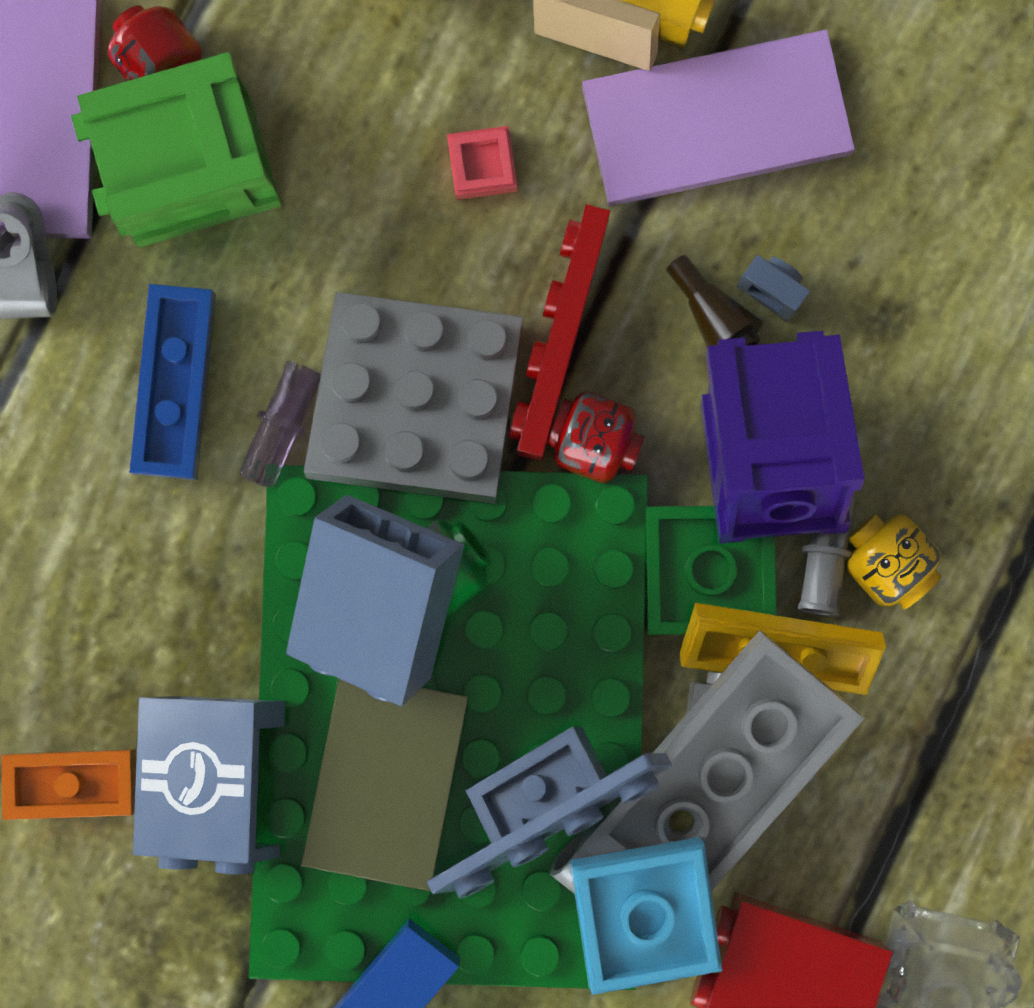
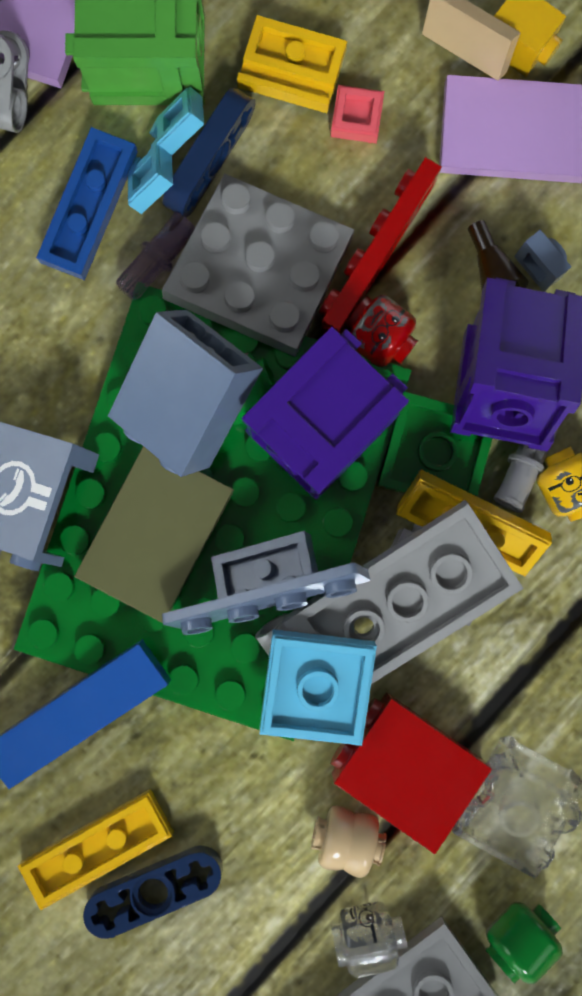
camera: 10 degrees right, 0 degrees up
none -> medium azure tile [128,87,204,214]
none -> dark blue beam [163,87,255,218]
none -> yellow plate [237,15,348,114]
none -> dark purple container [241,327,409,501]

